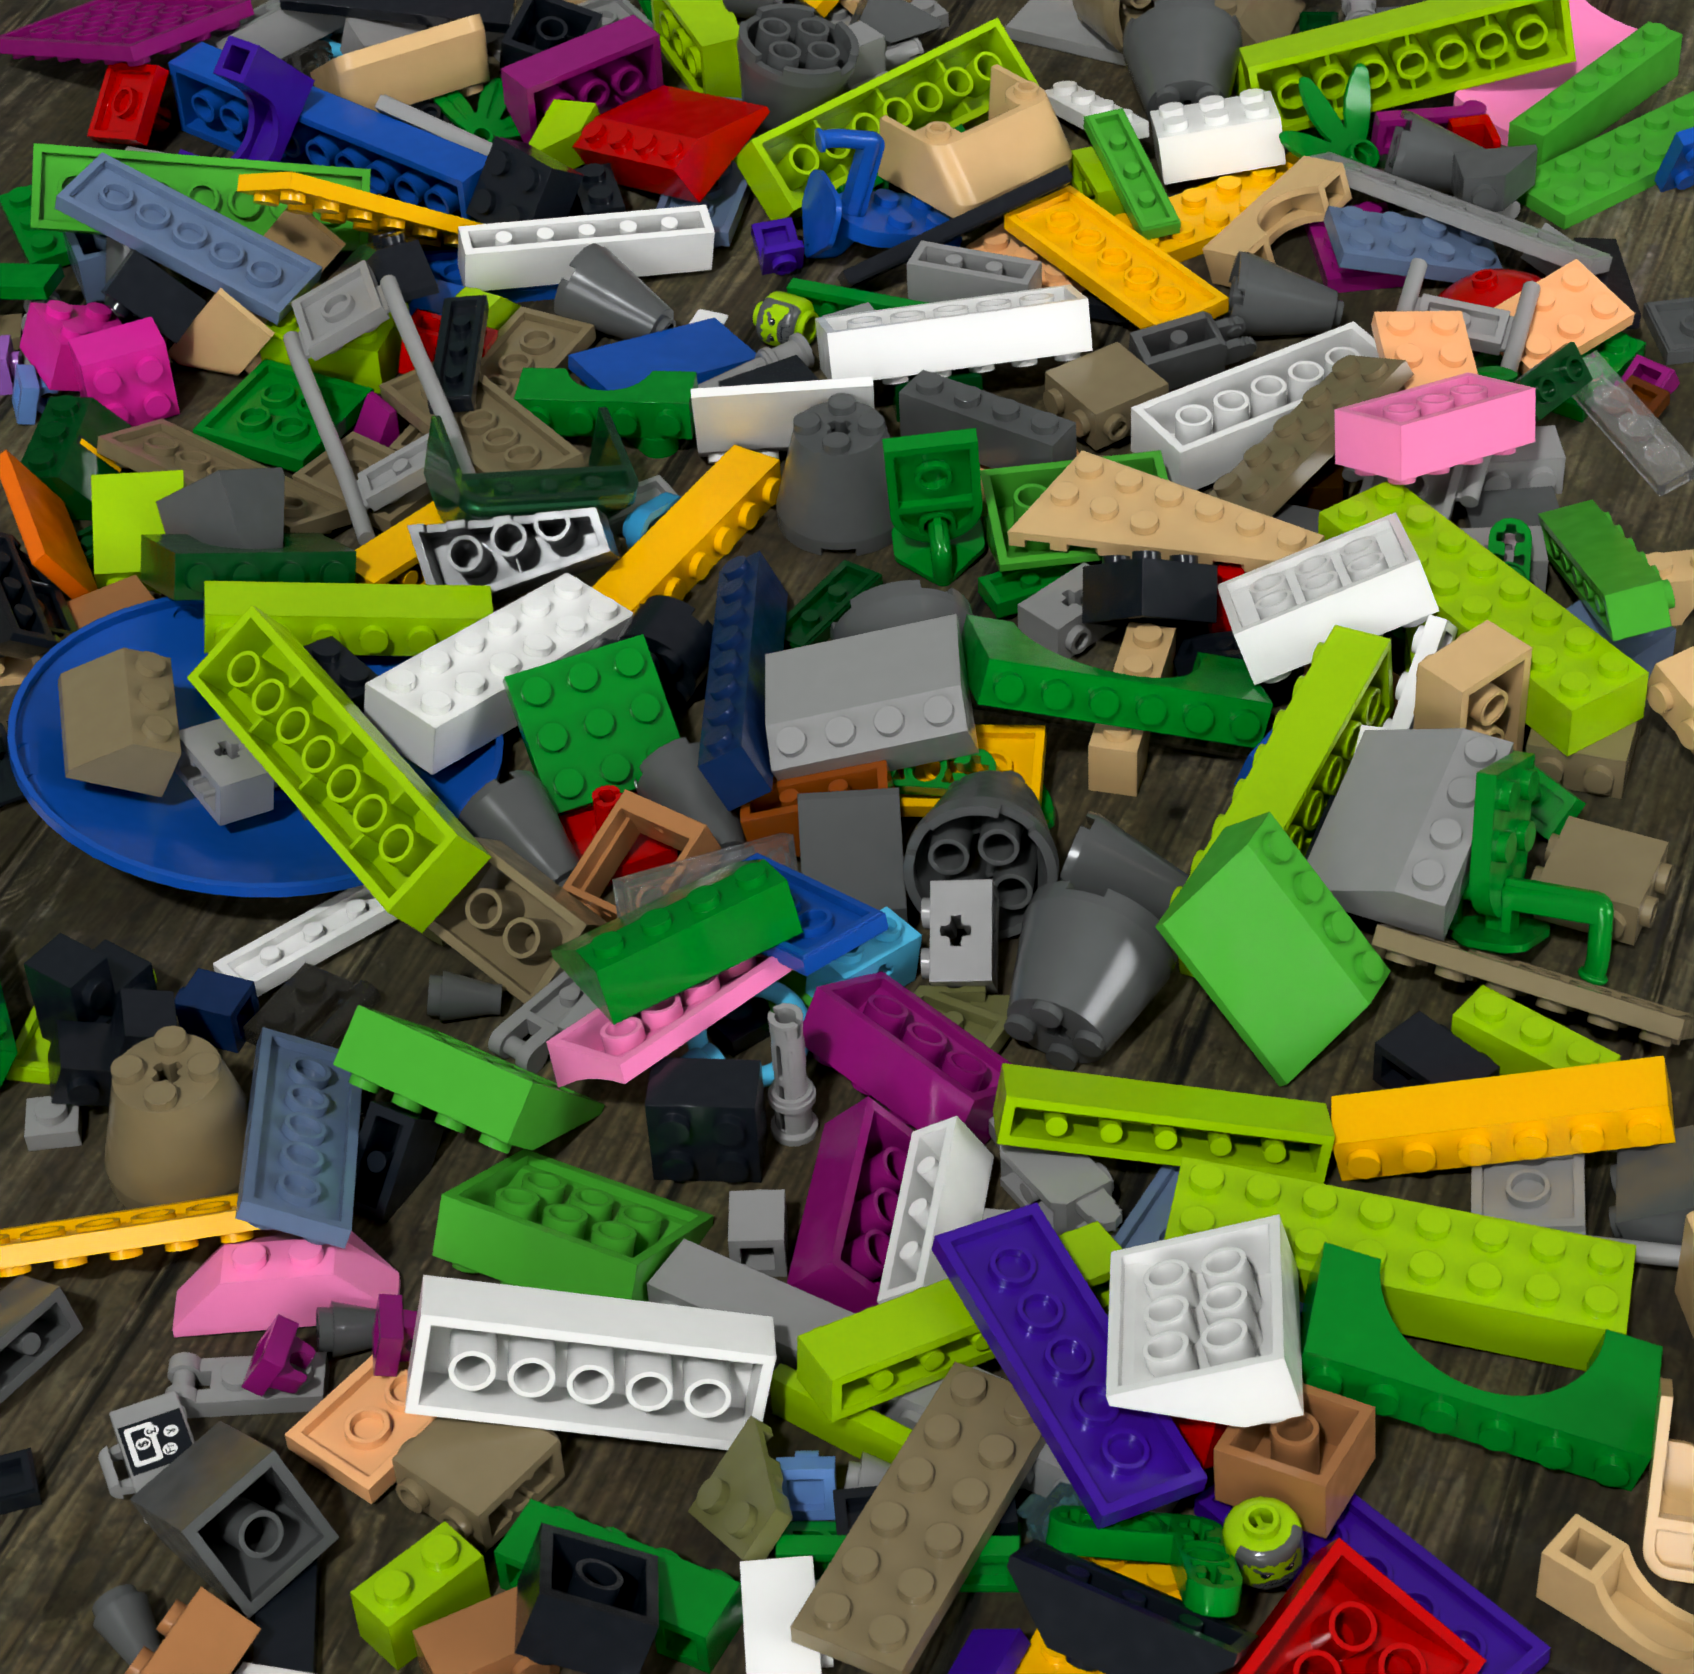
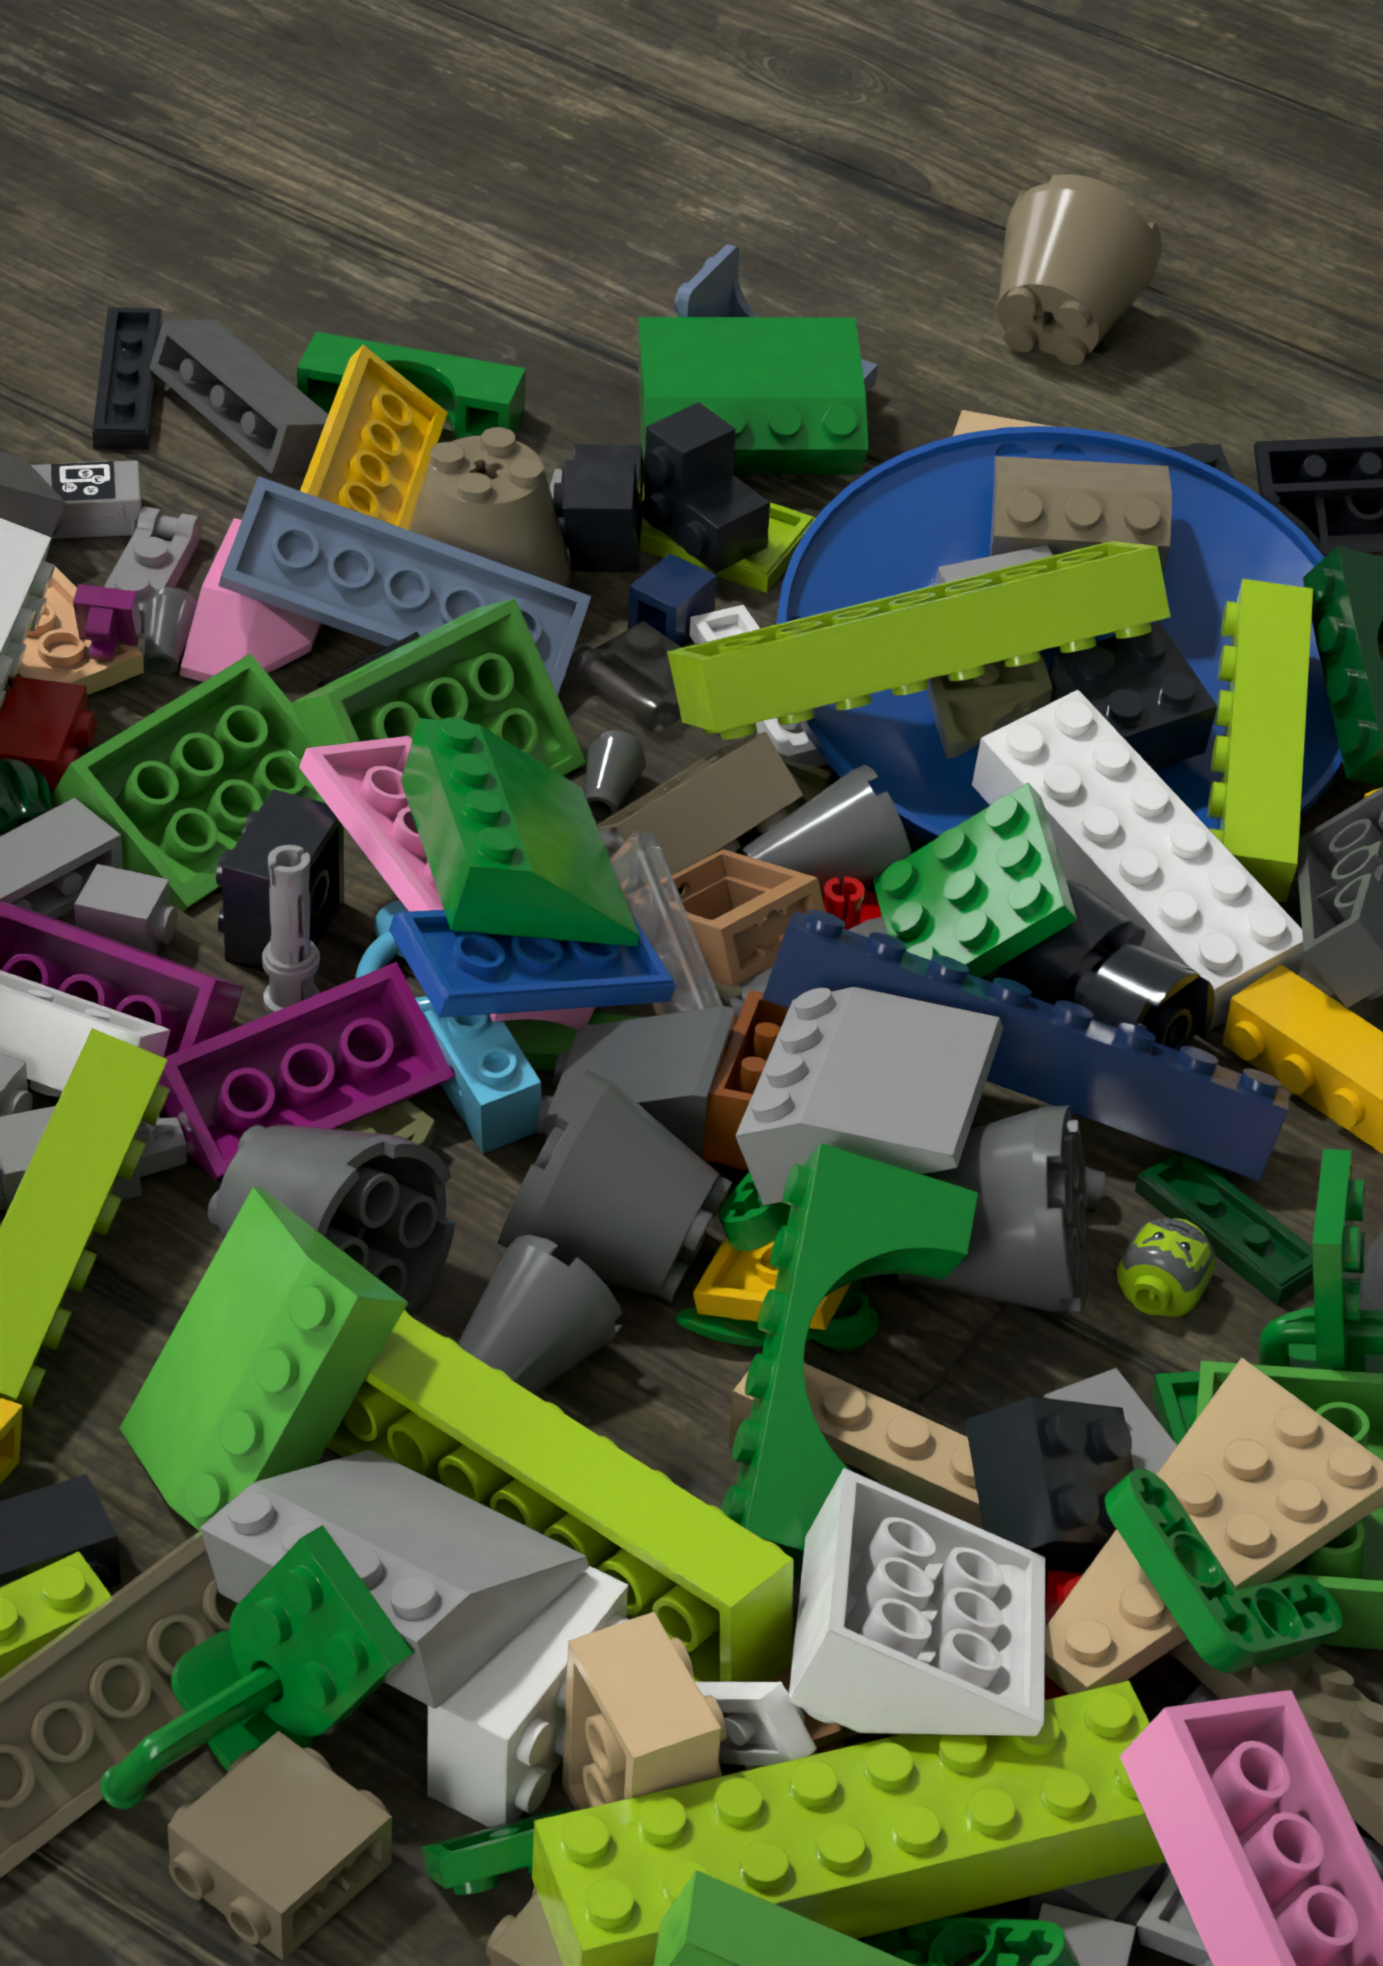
camera: 100 degrees right, 0 degrees up
magenta tile [241,1314,316,1397] -> none
light grey brick [920,879,999,994] -> none
none -> green beam [1105,1468,1343,1673]

